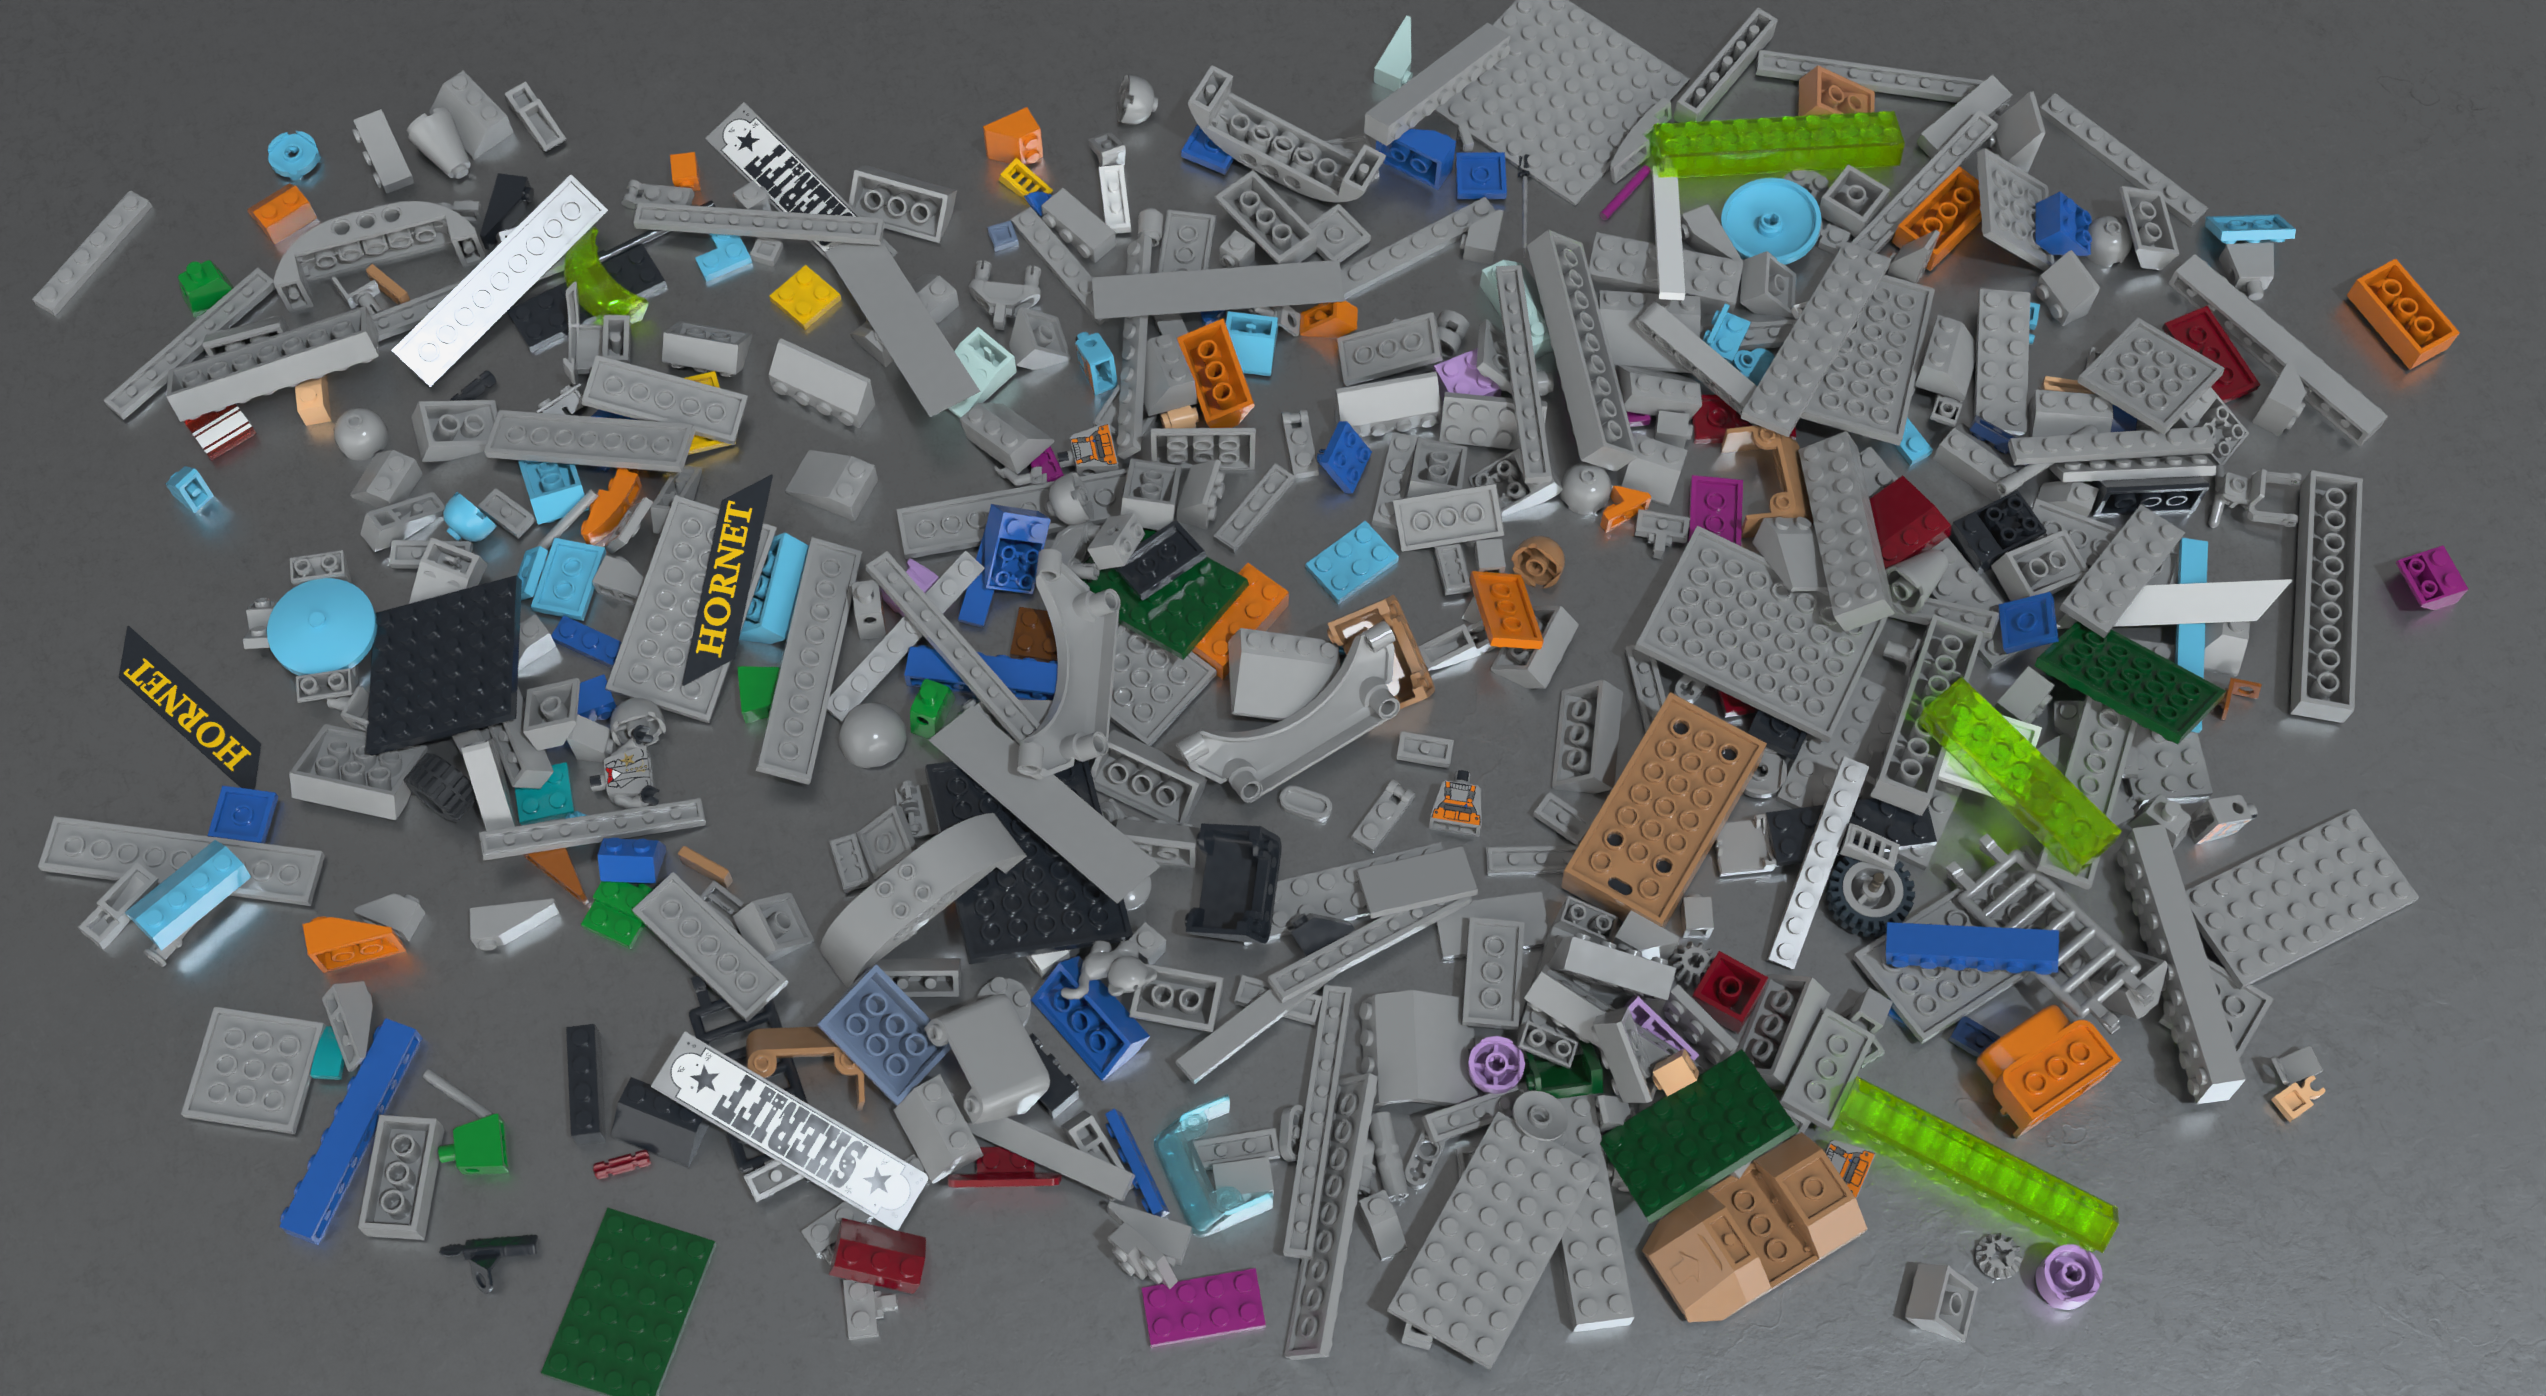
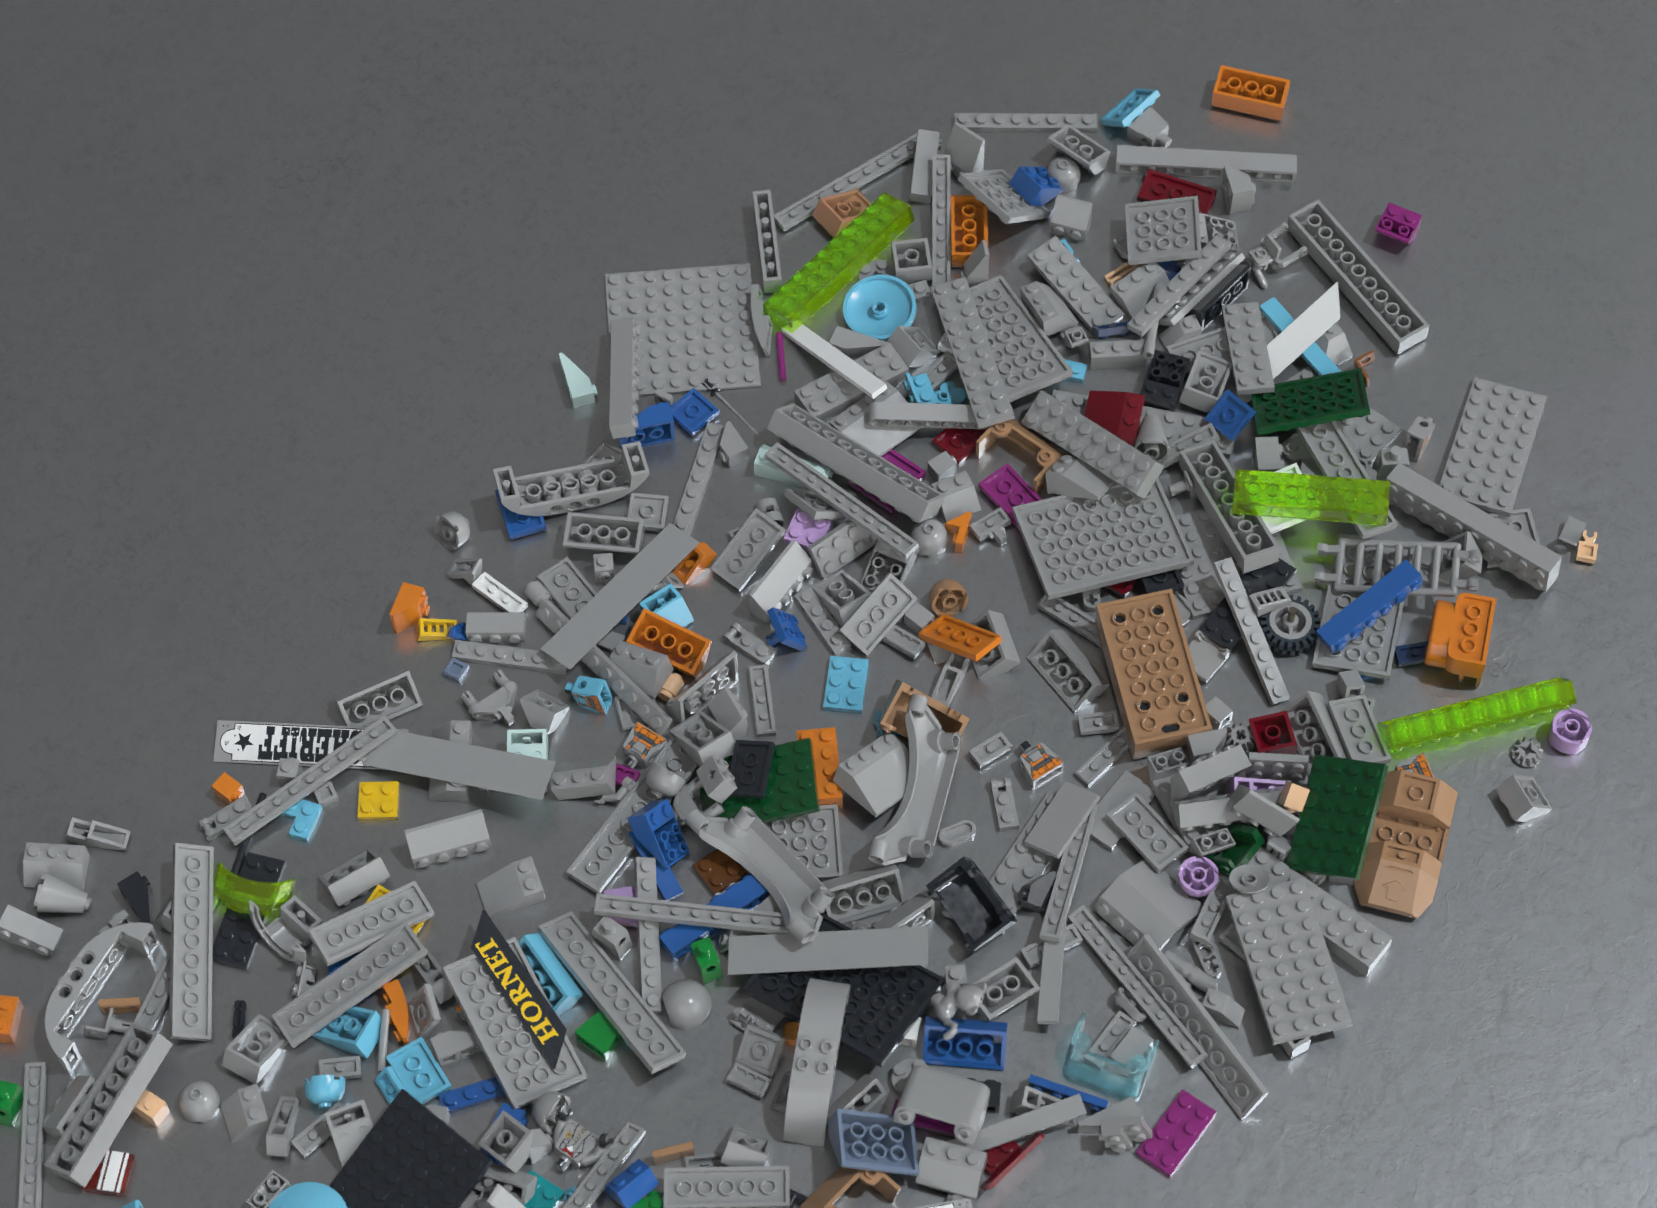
camera: 40 degrees left, 5 degrees down
light grey slope [1615,365,1702,421] -> none

